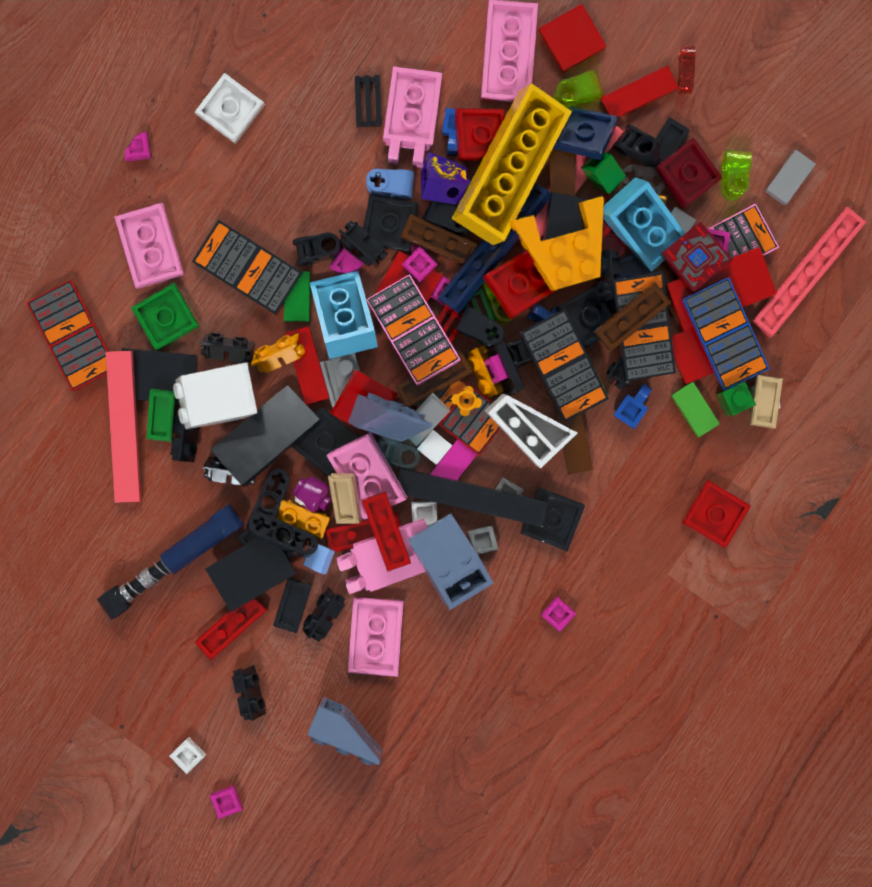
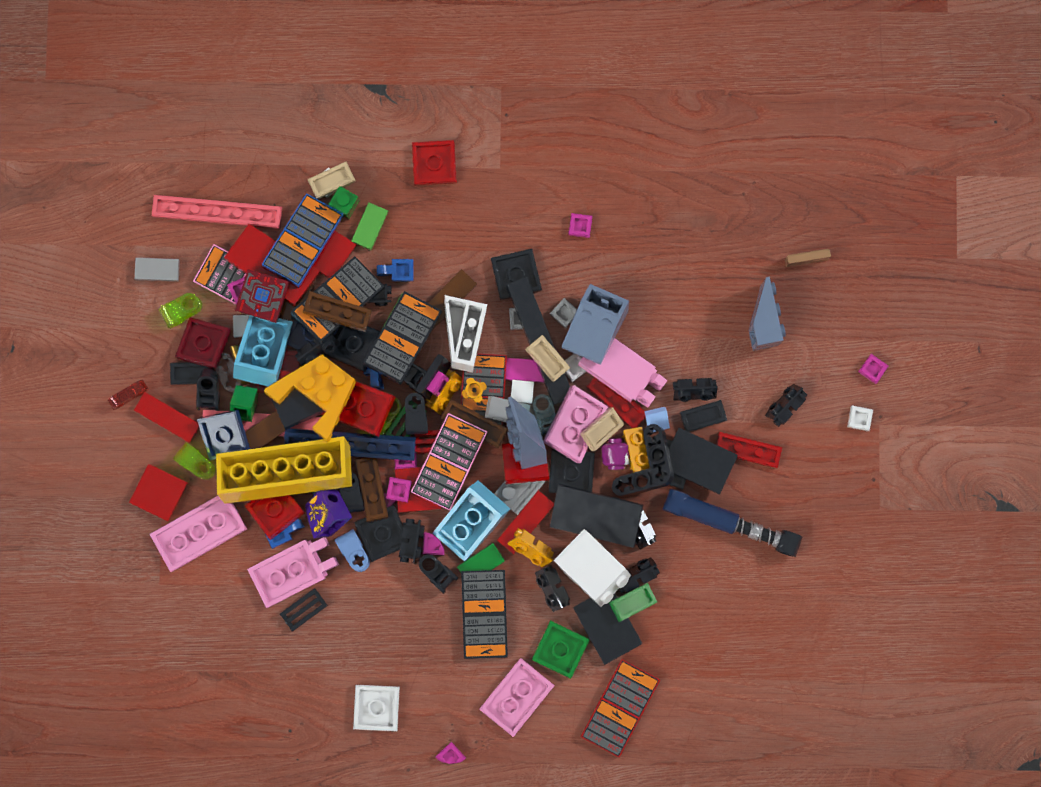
camera: 130 degrees left, 5 degrees down
coral tile [106,351,142,503] -> none
bright pink tile [348,597,404,677] -> none
red tile [362,491,411,572] -> none
none -> tan tile [525,335,570,382]
none -> medium nougat tile [785,249,831,267]

